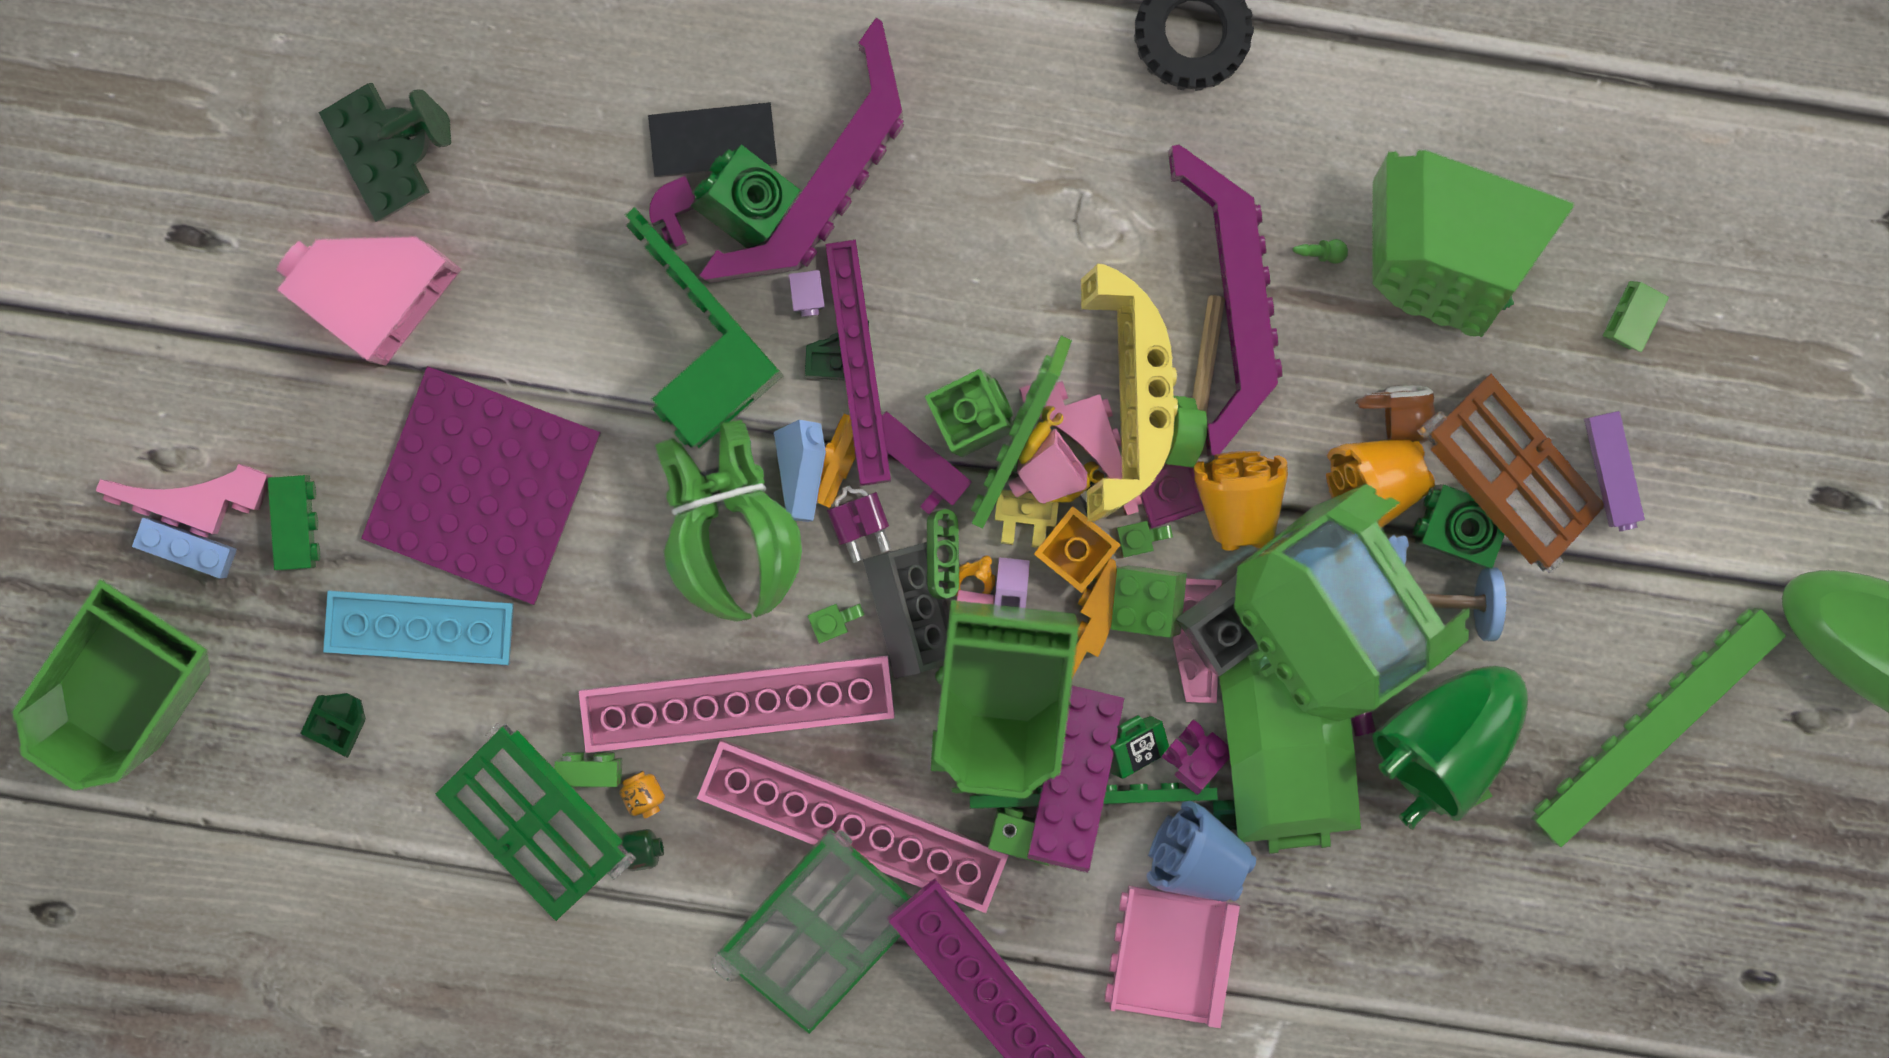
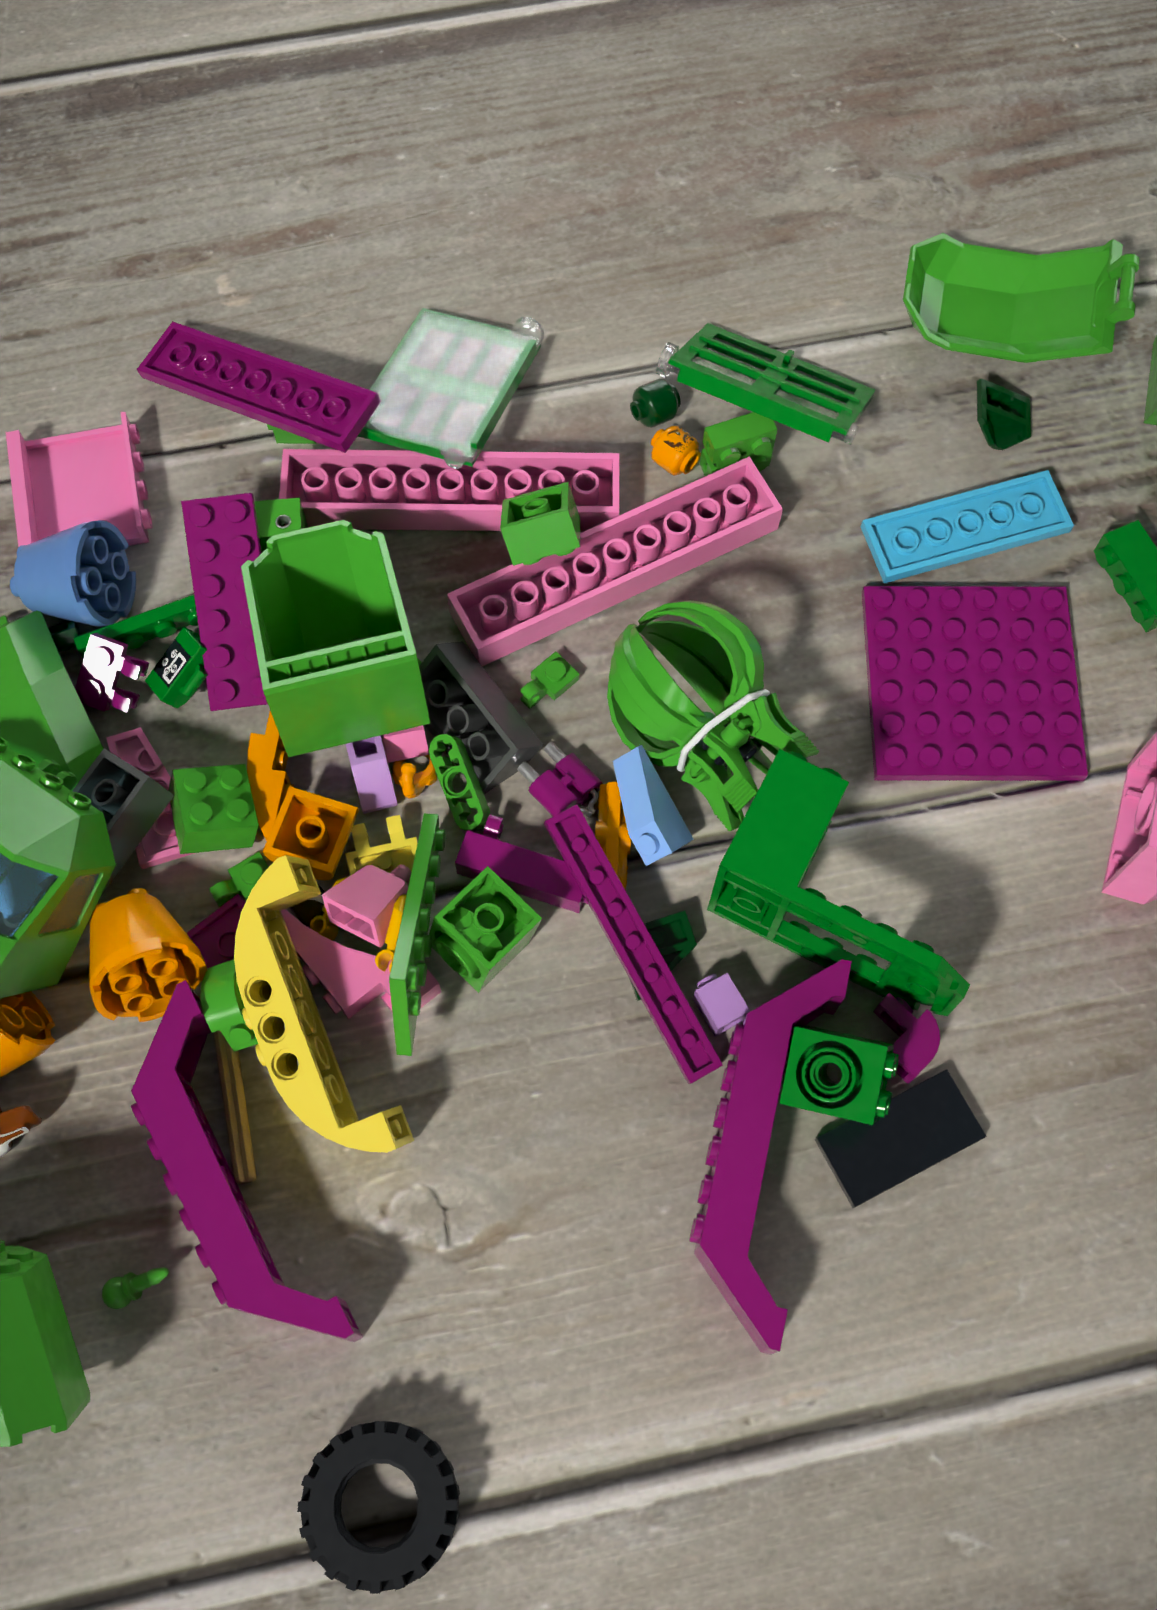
camera: 155 degrees right, 20 degrees down
none -> bright green brick [500,482,580,566]
none -> bright green windscreen [903,233,1140,363]

